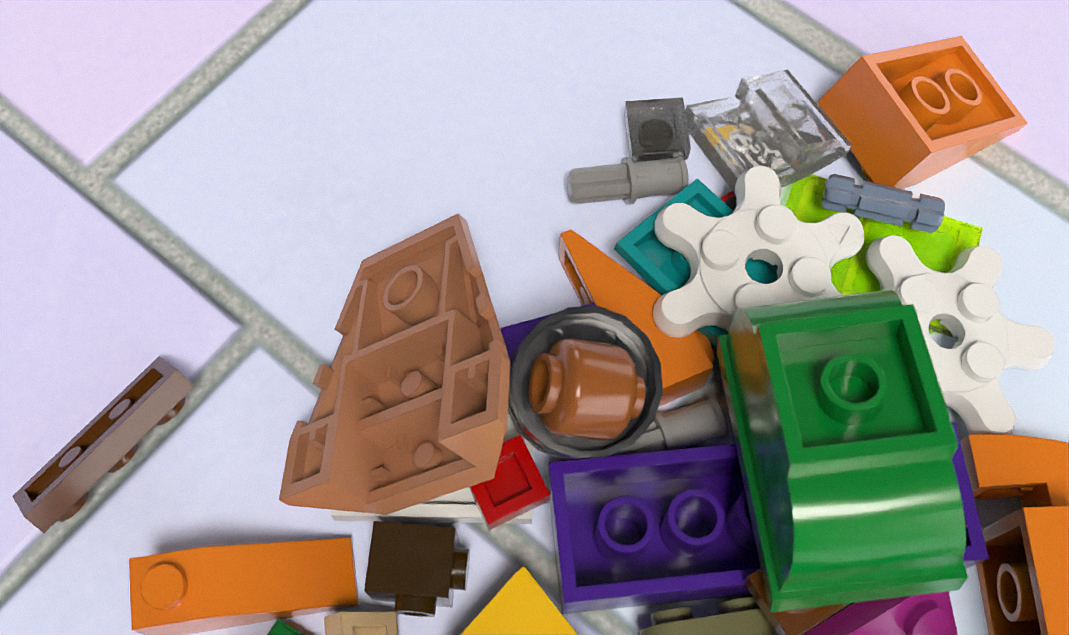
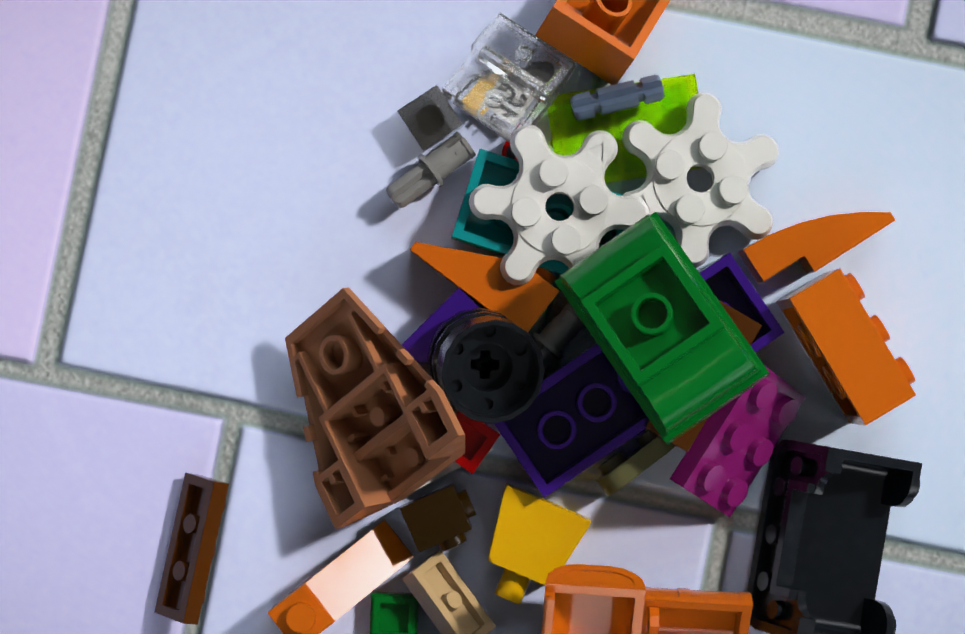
camera: 30 degrees left, 20 degrees up
dark orange head [529,338,645,441] -> none

